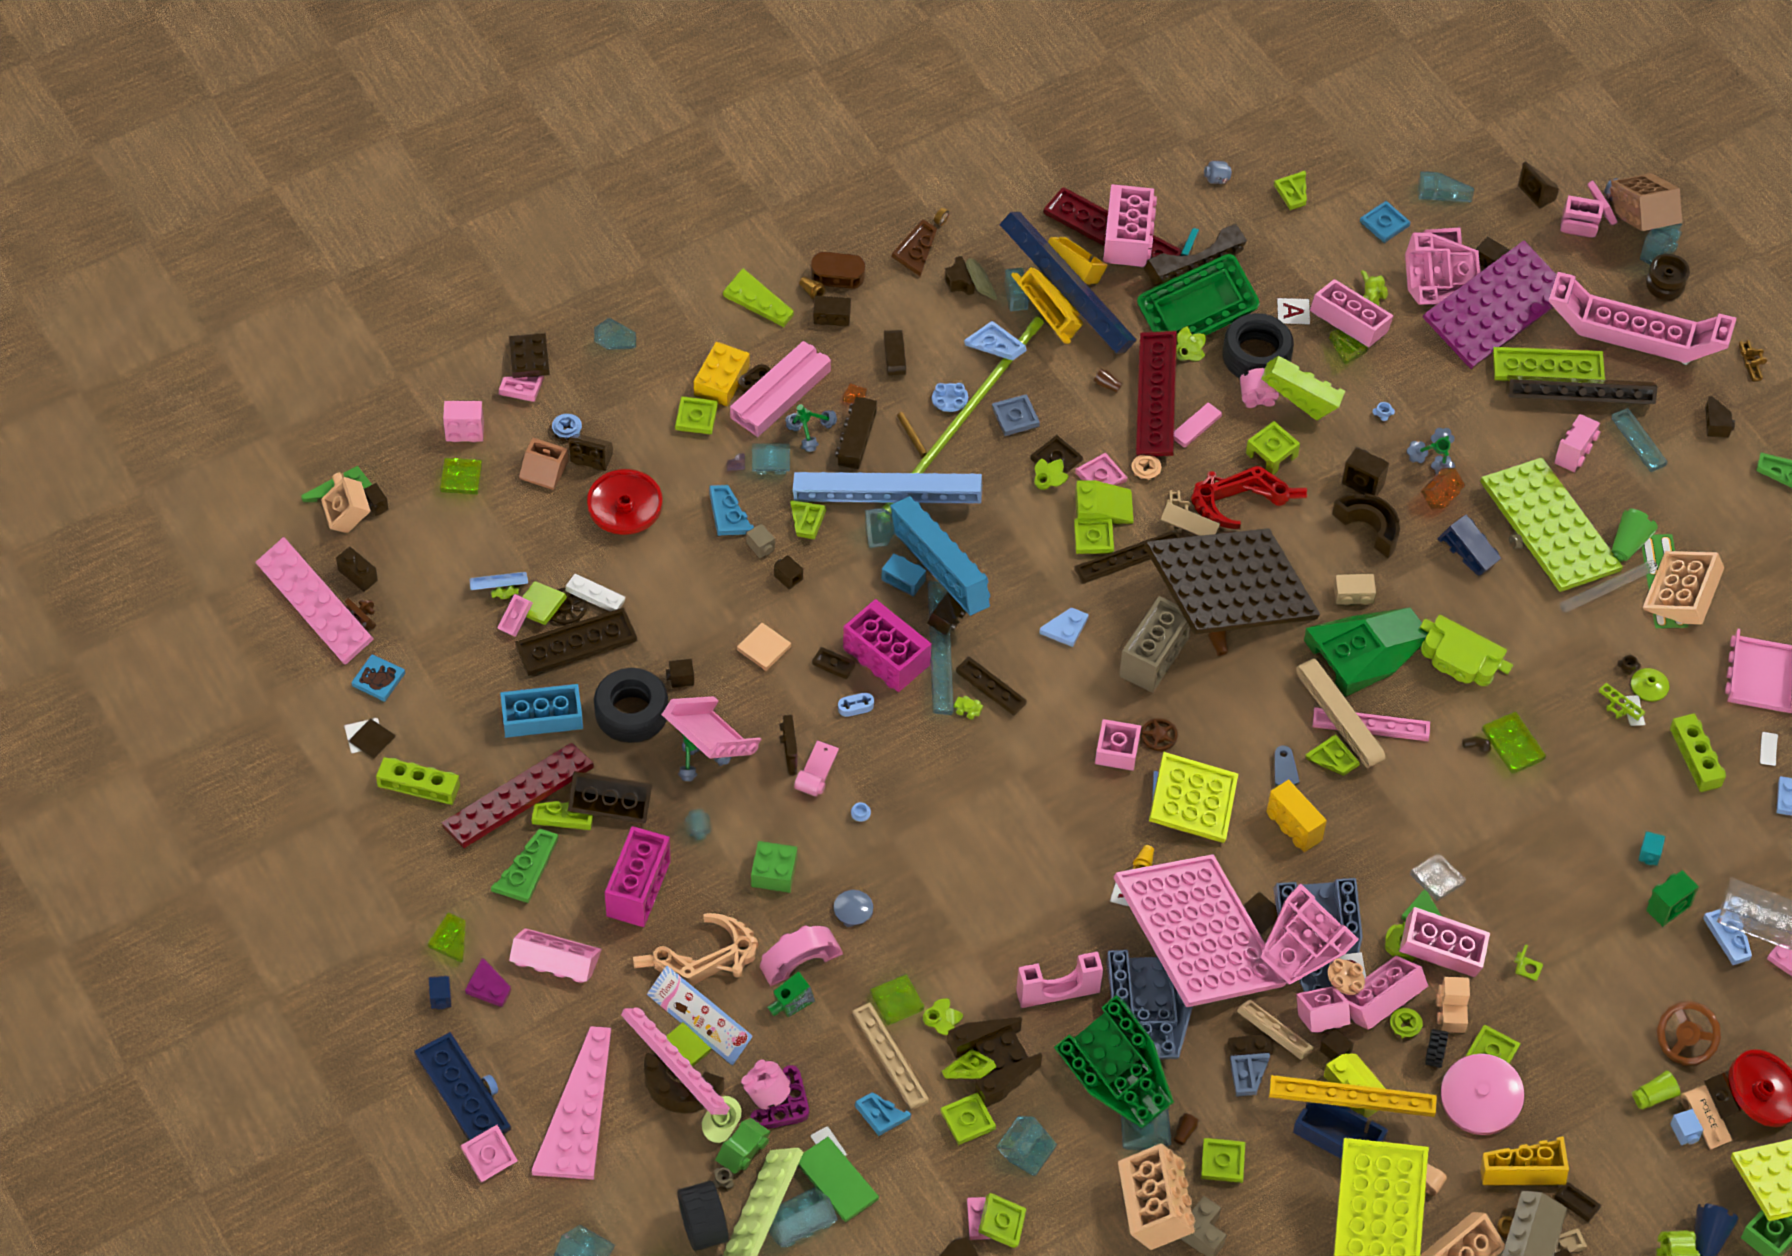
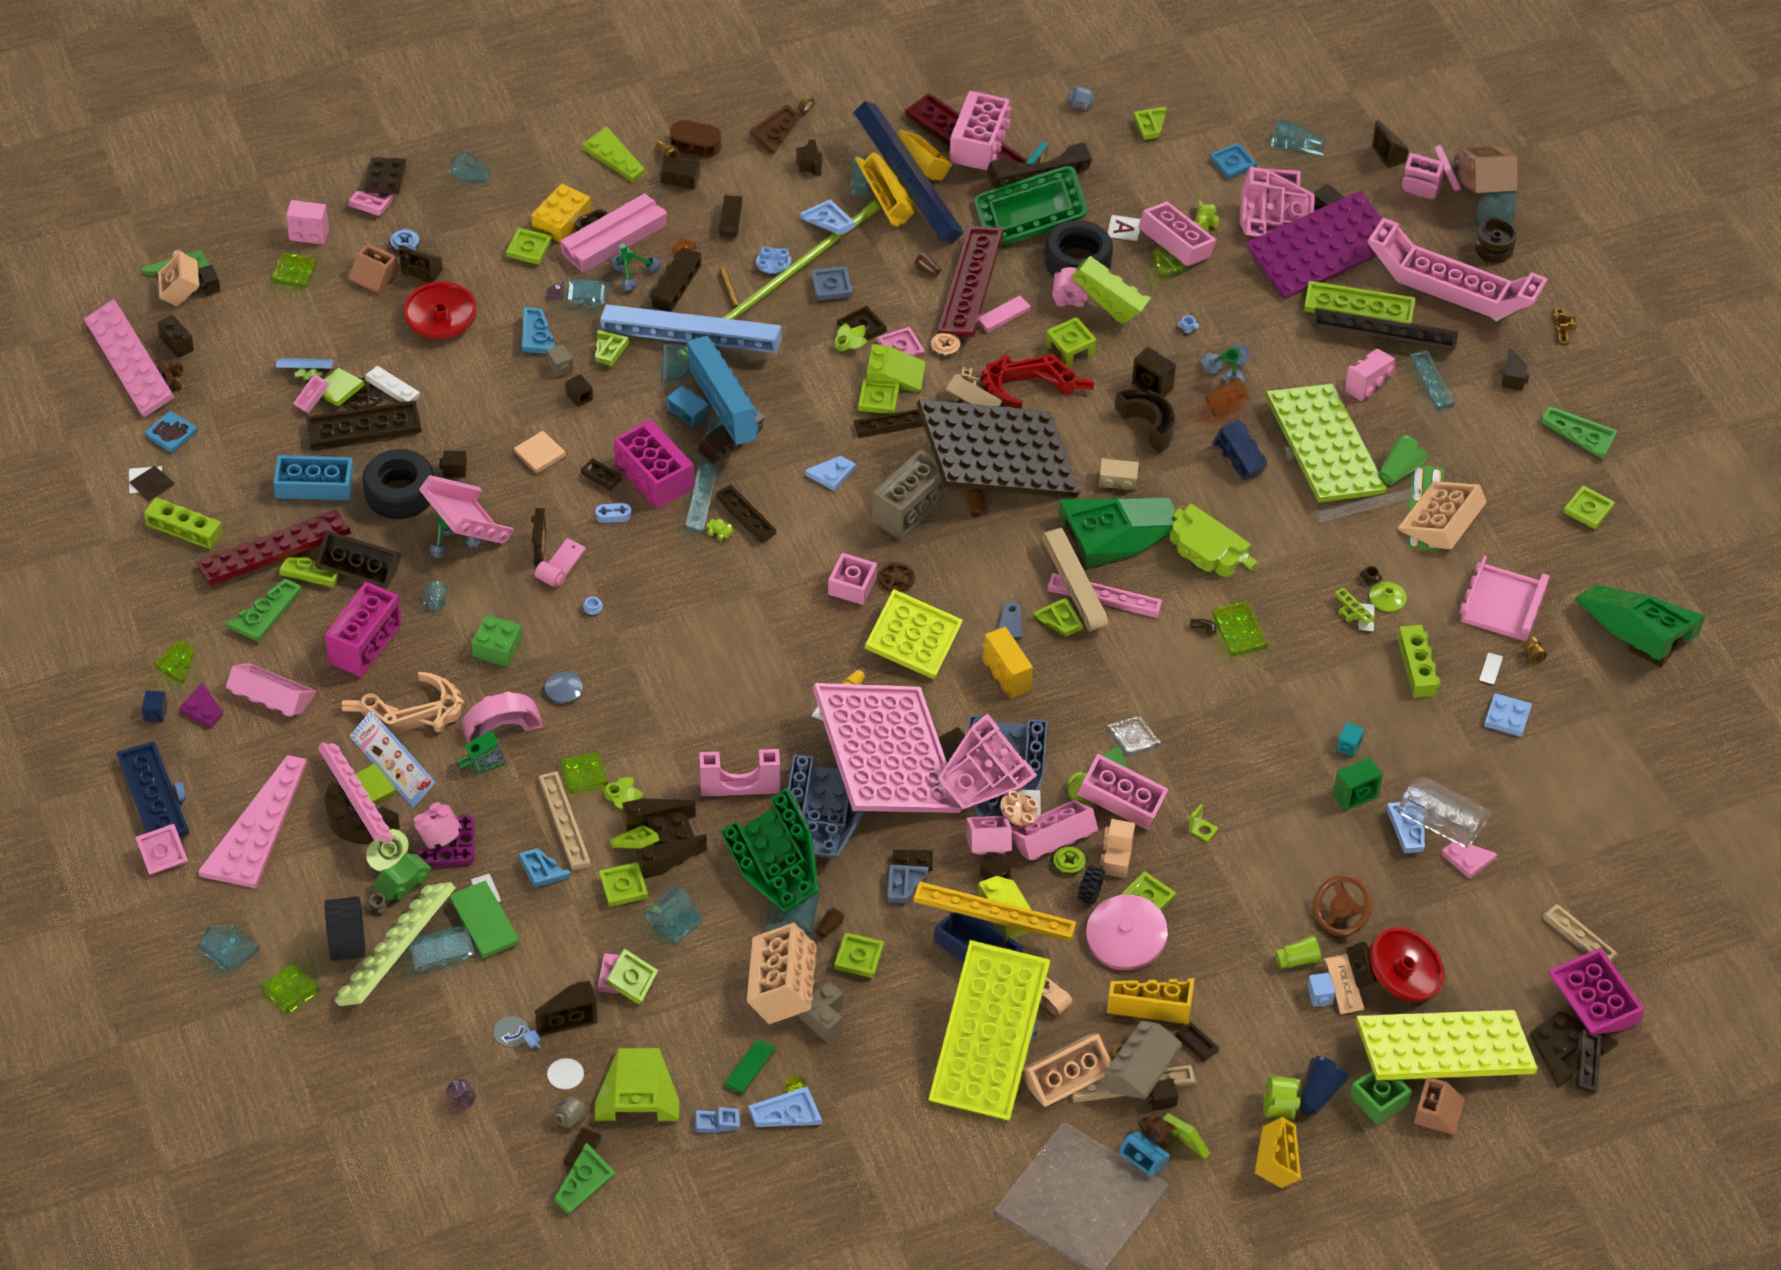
camera: 10 degrees right, 5 degrees down
olive window [966,258,997,300] -> none
lime plate [1177,326,1206,361] -> none
tan tile [1237,999,1314,1060] -> none

